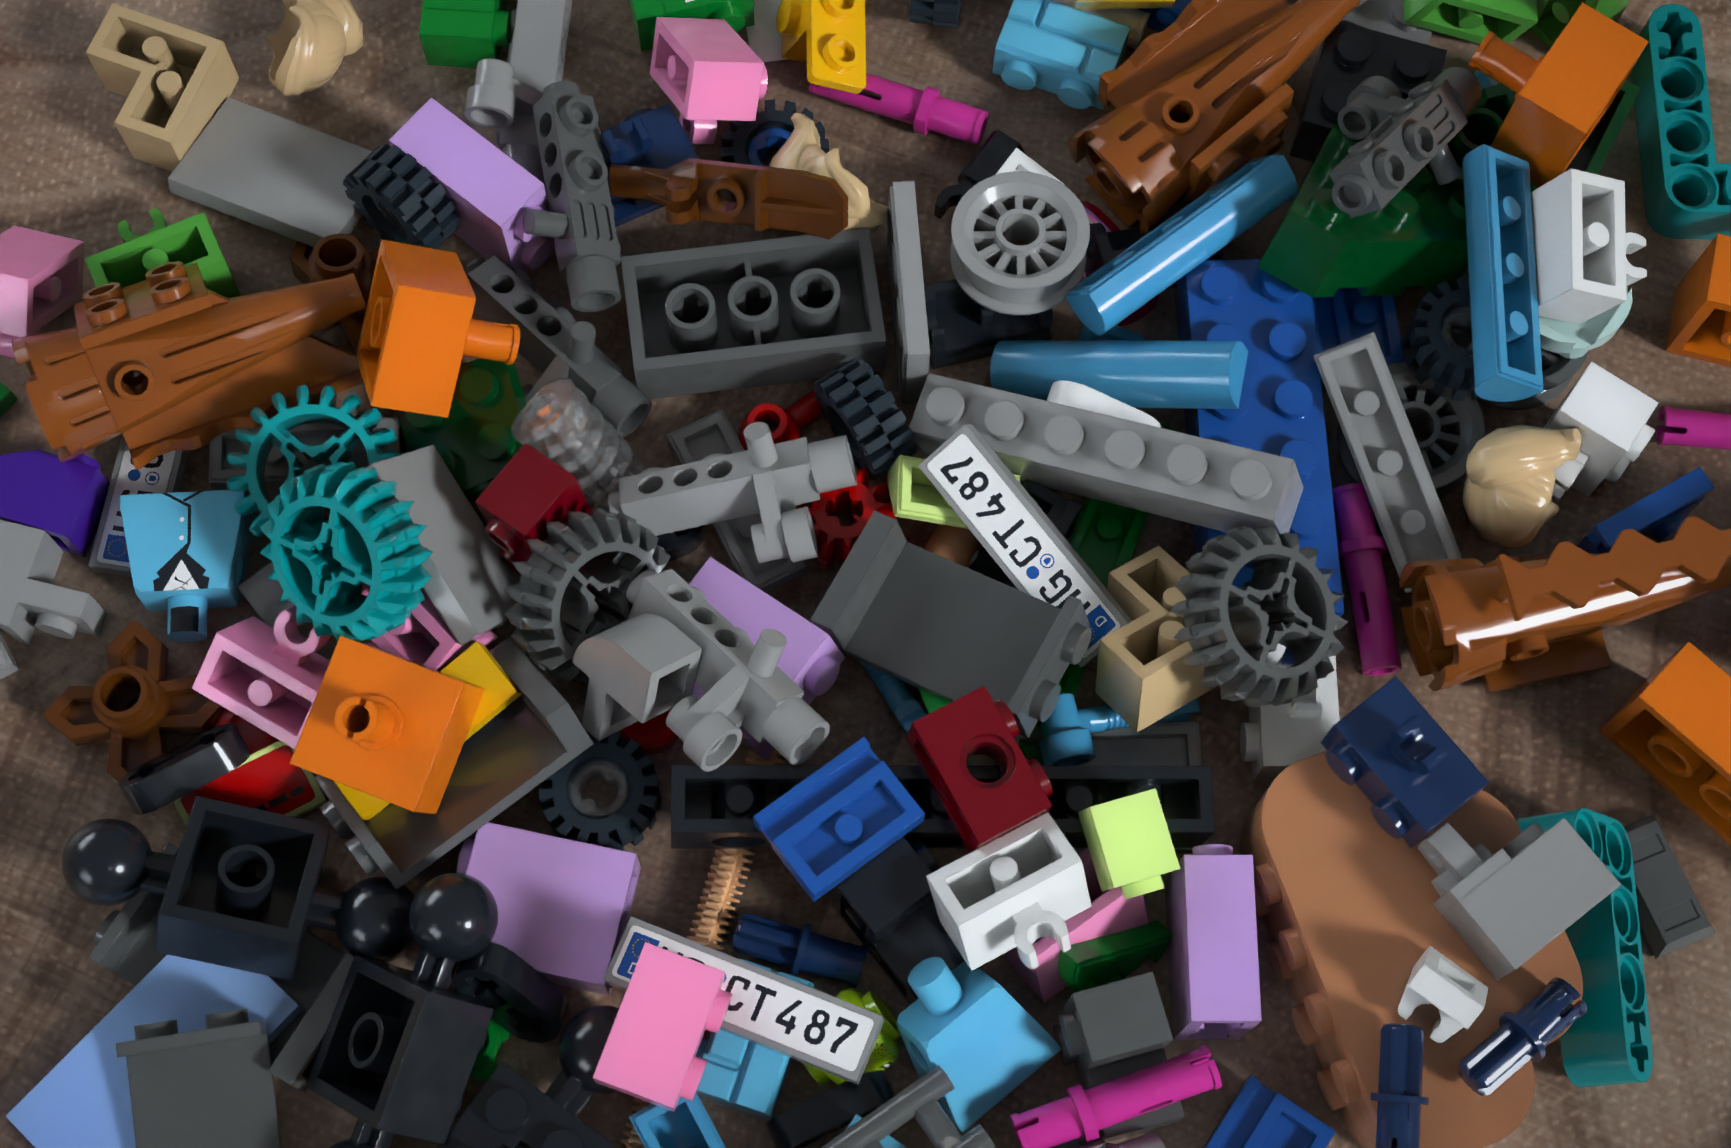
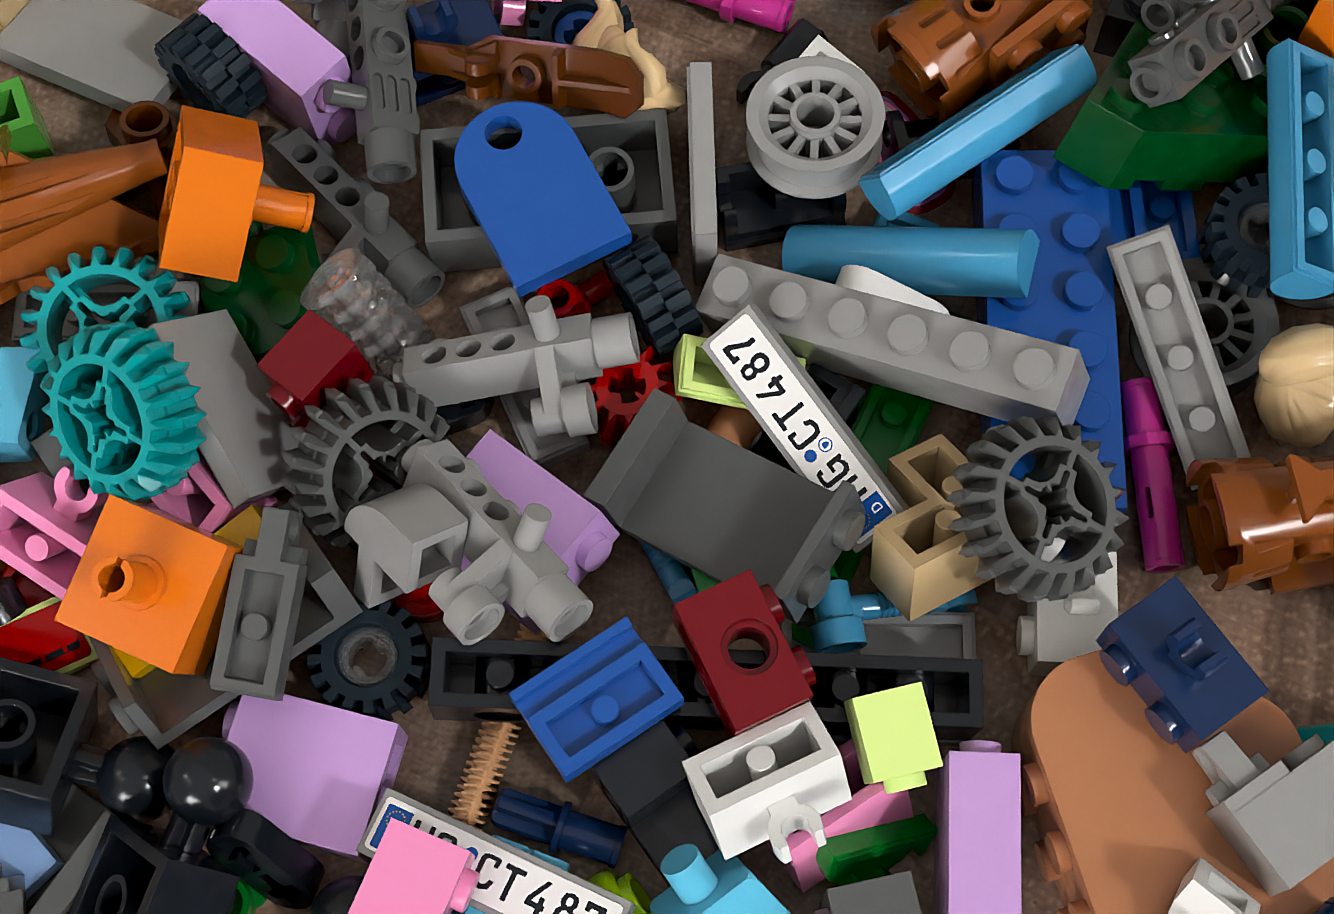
camera: 10 degrees right, 0 degrees up
none -> dark grey hinge [209,506,308,701]
none -> blue tile [454,101,632,298]

